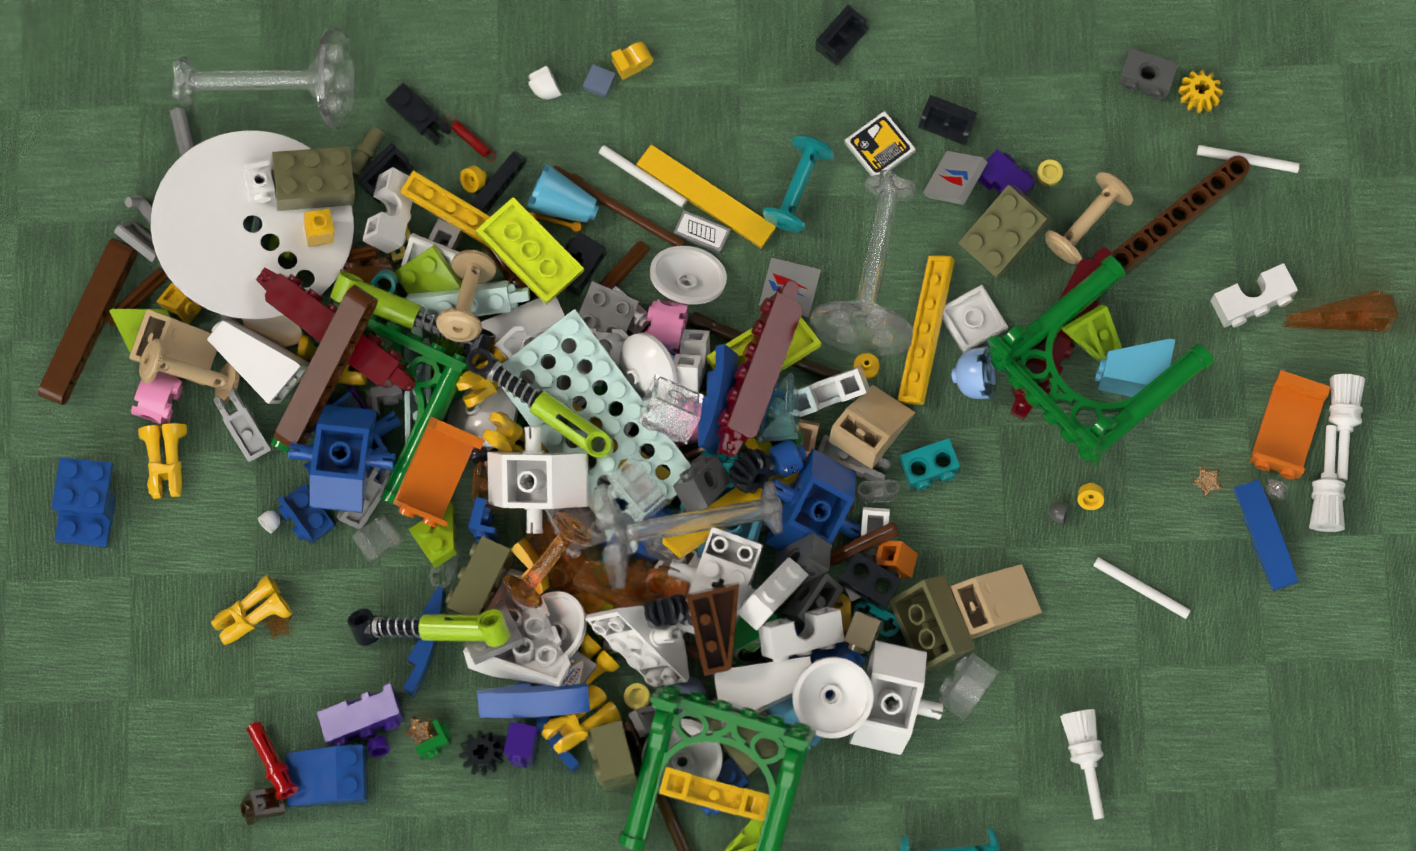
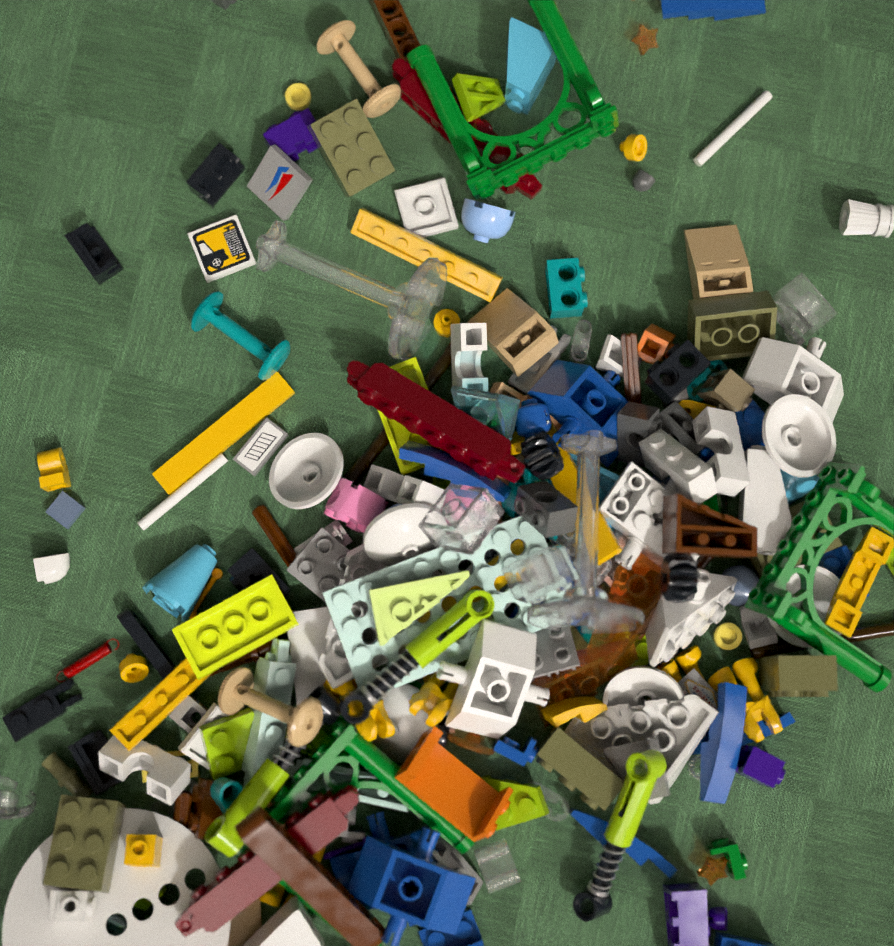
camera: 80 degrees left, 5 degrees up
black gear [459,730,504,776] -> none
clear orange hose [503,512,592,608] -> none
reddish brown bar [553,165,686,247] -> none
light grey tile [759,258,821,320] -> none
none -> yellowish green wing [369,570,470,646]

